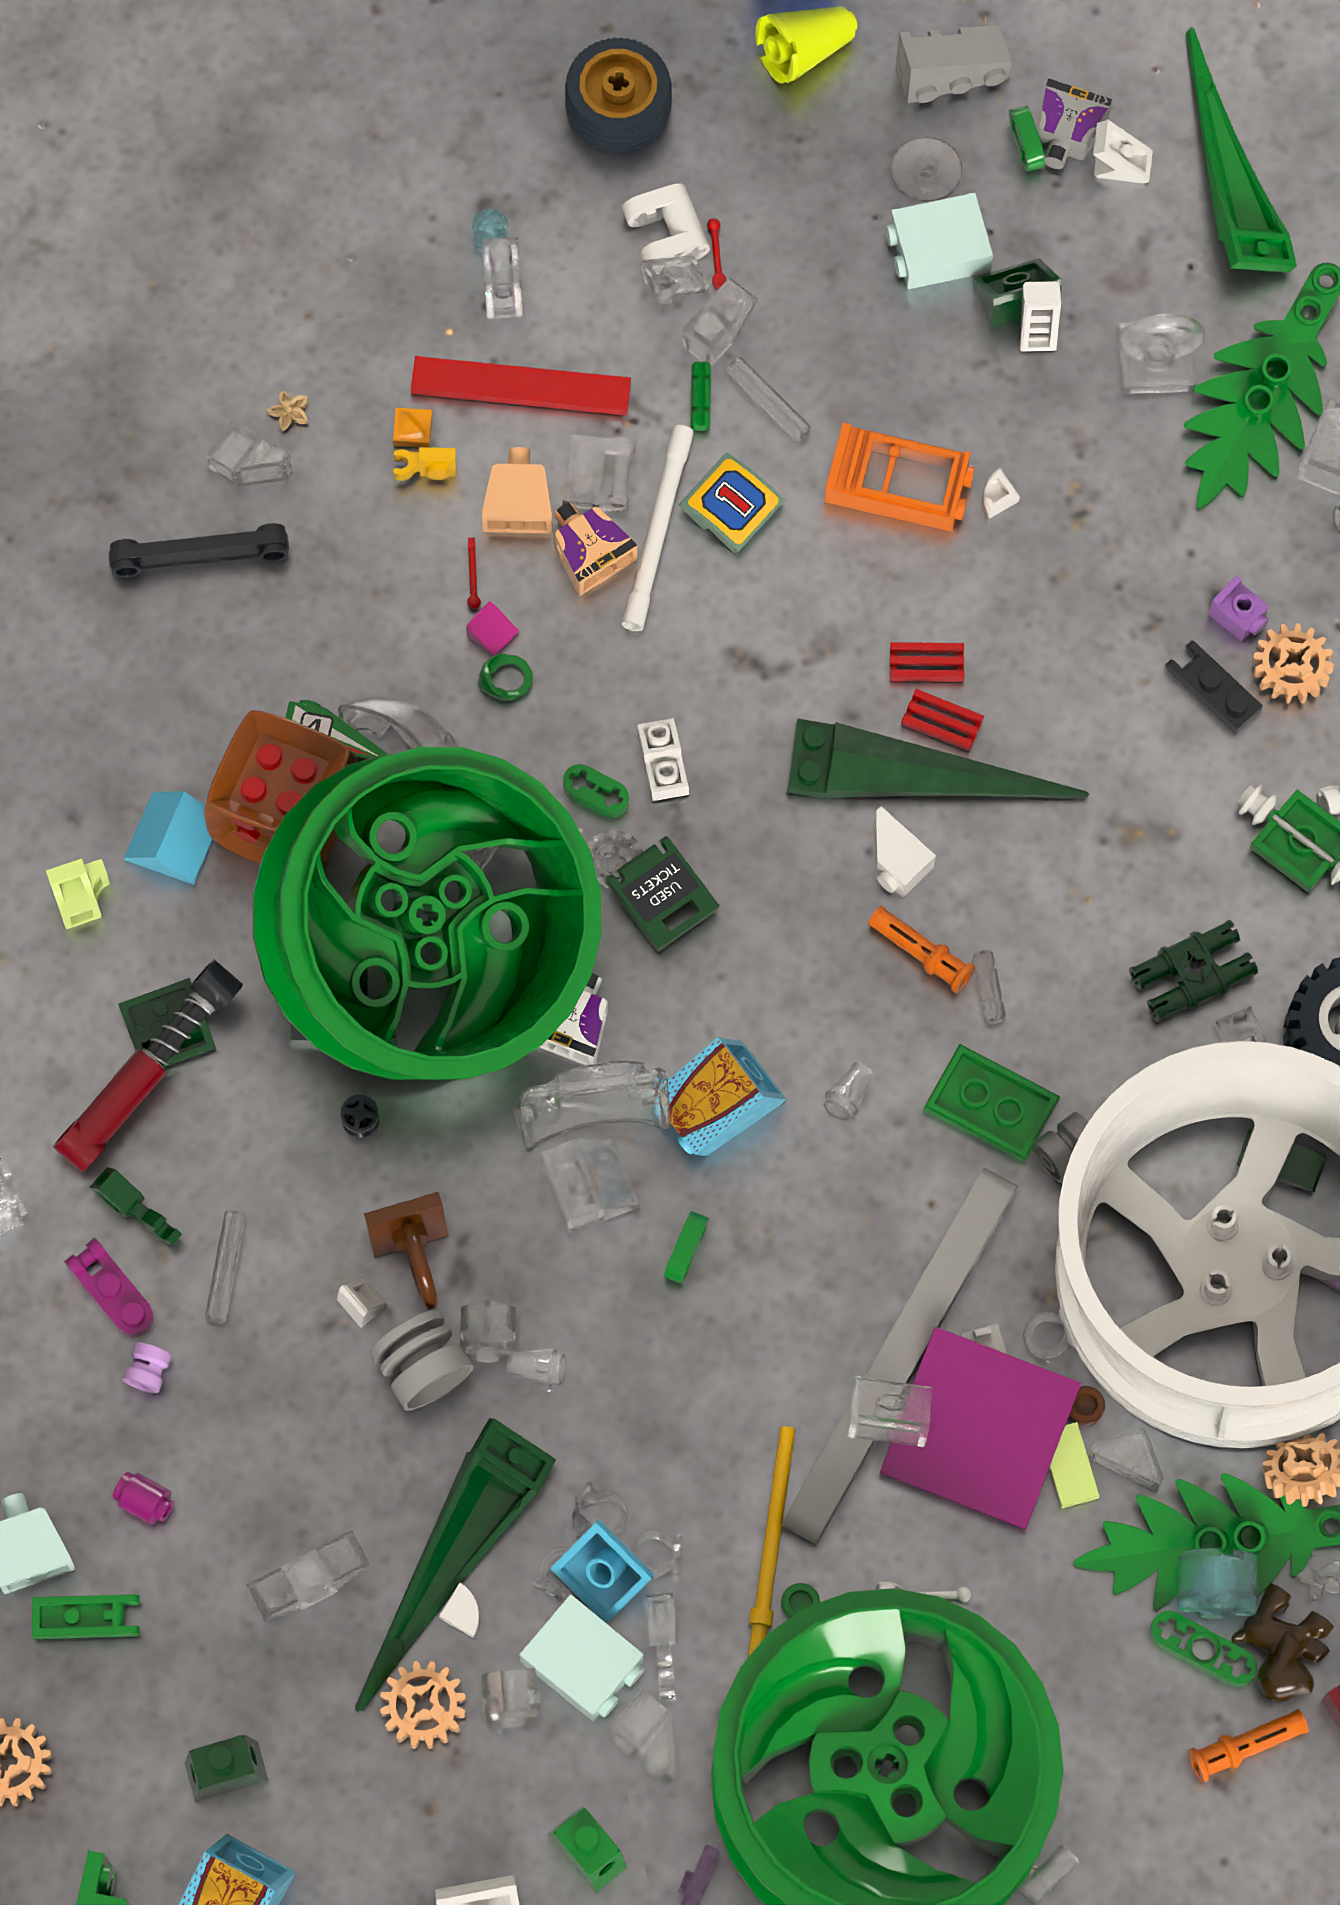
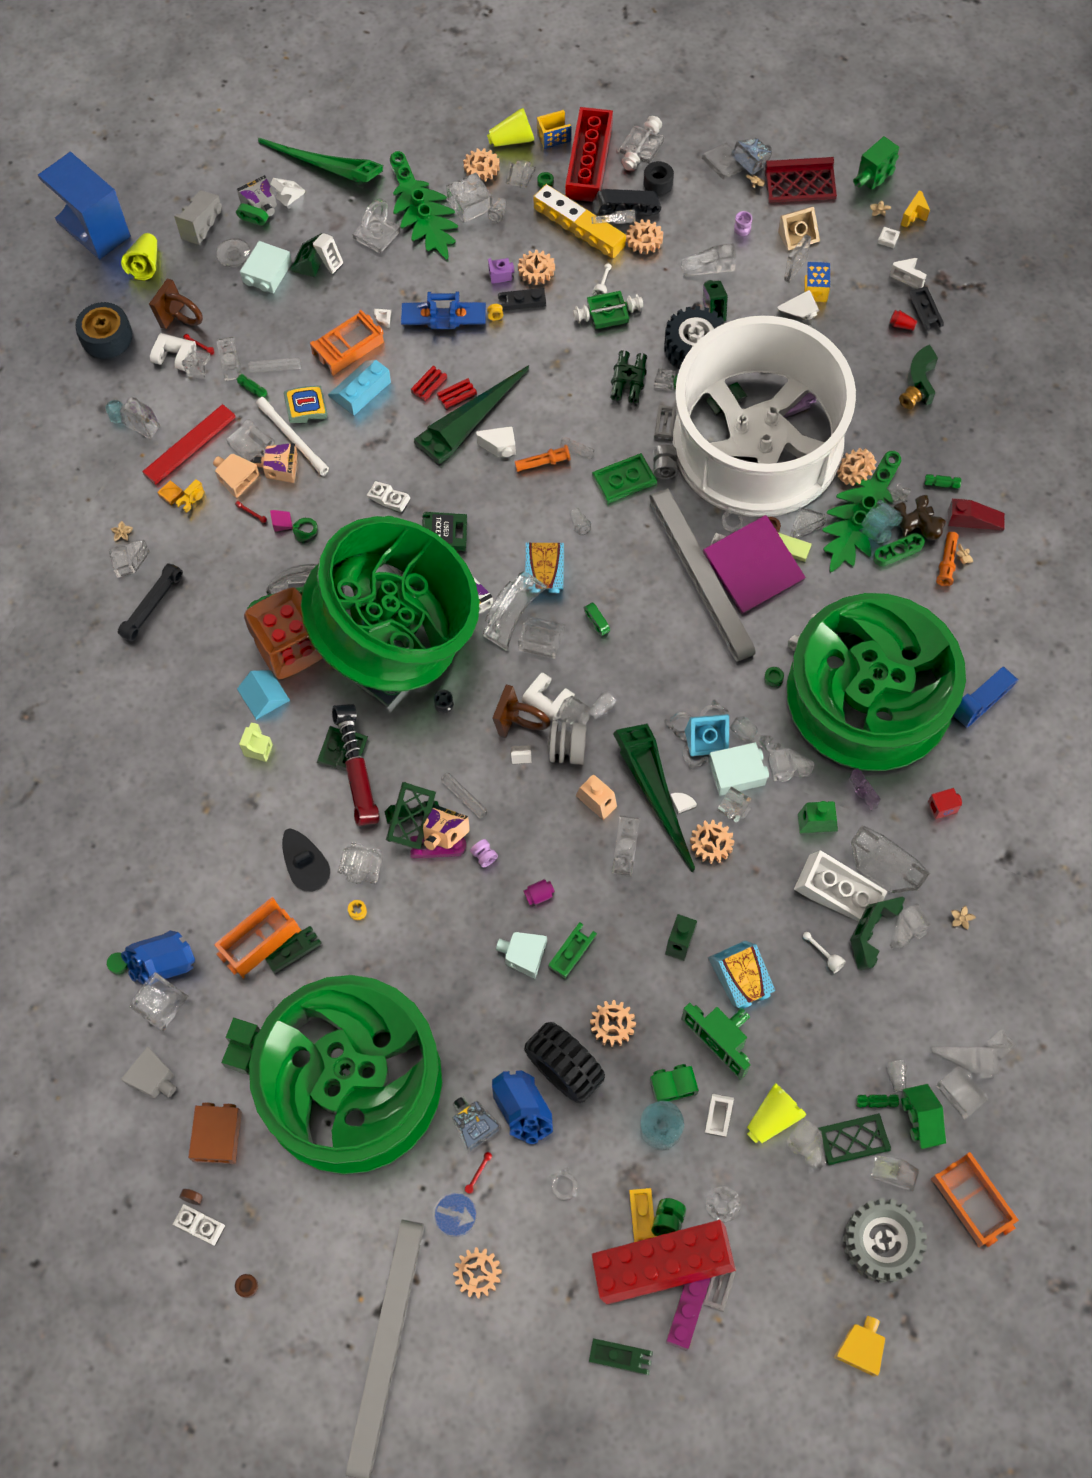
camera: 50 degrees left, 5 degrees down
yellow bar [748,1426,796,1656] -> none
clear slope [847,1377,933,1447] -> none
none -> reddish brown tile [149,278,203,329]
none -> medium azure slope [328,360,391,416]
none -> dark green window [386,782,436,850]
none -> blue piece [401,291,486,329]
none -> light nougat torso [423,805,469,850]
none -> yellow bush [487,304,504,321]
none -> white connector [522,673,575,722]
none -> light nougat torso [576,775,617,820]
none -> tan plant [956,544,973,564]

